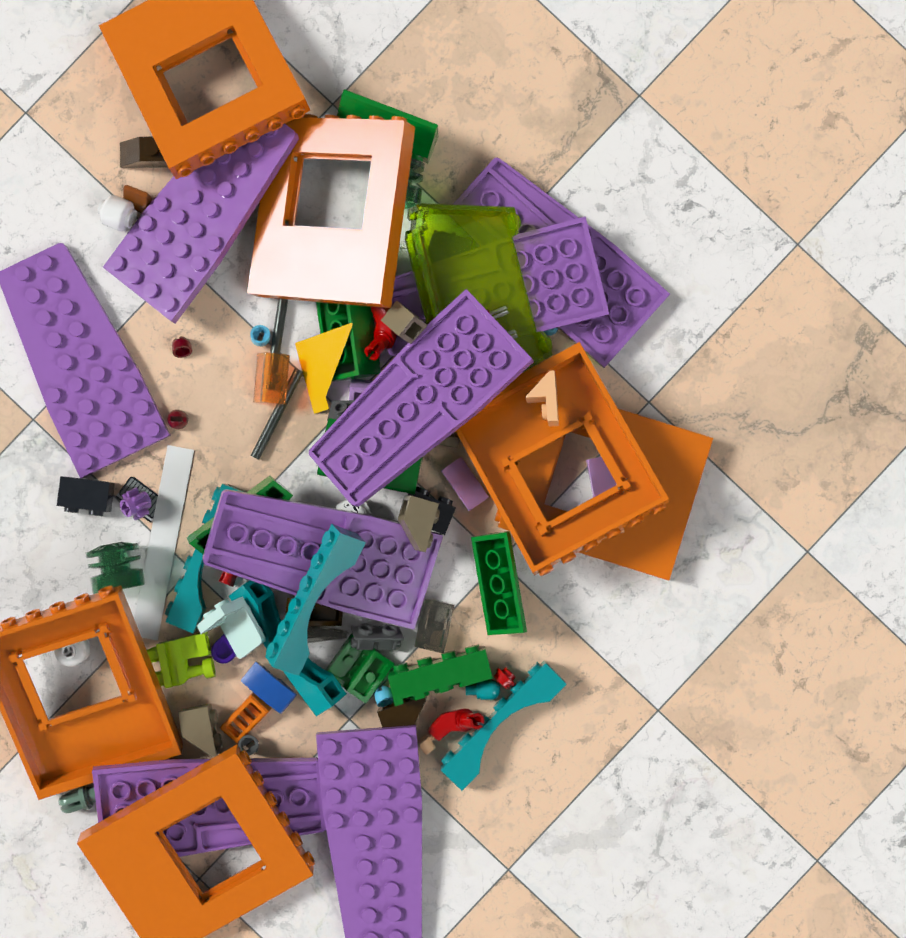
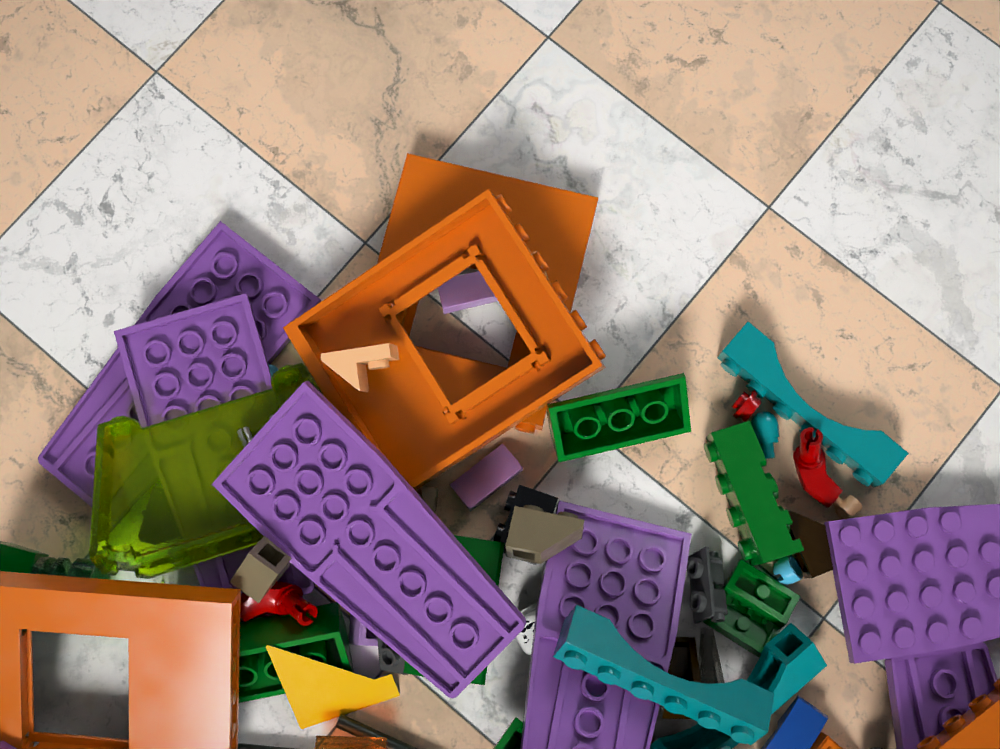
camera: 85 degrees left, 10 degrees down
clear smoke slope [415,599,454,653] -> none

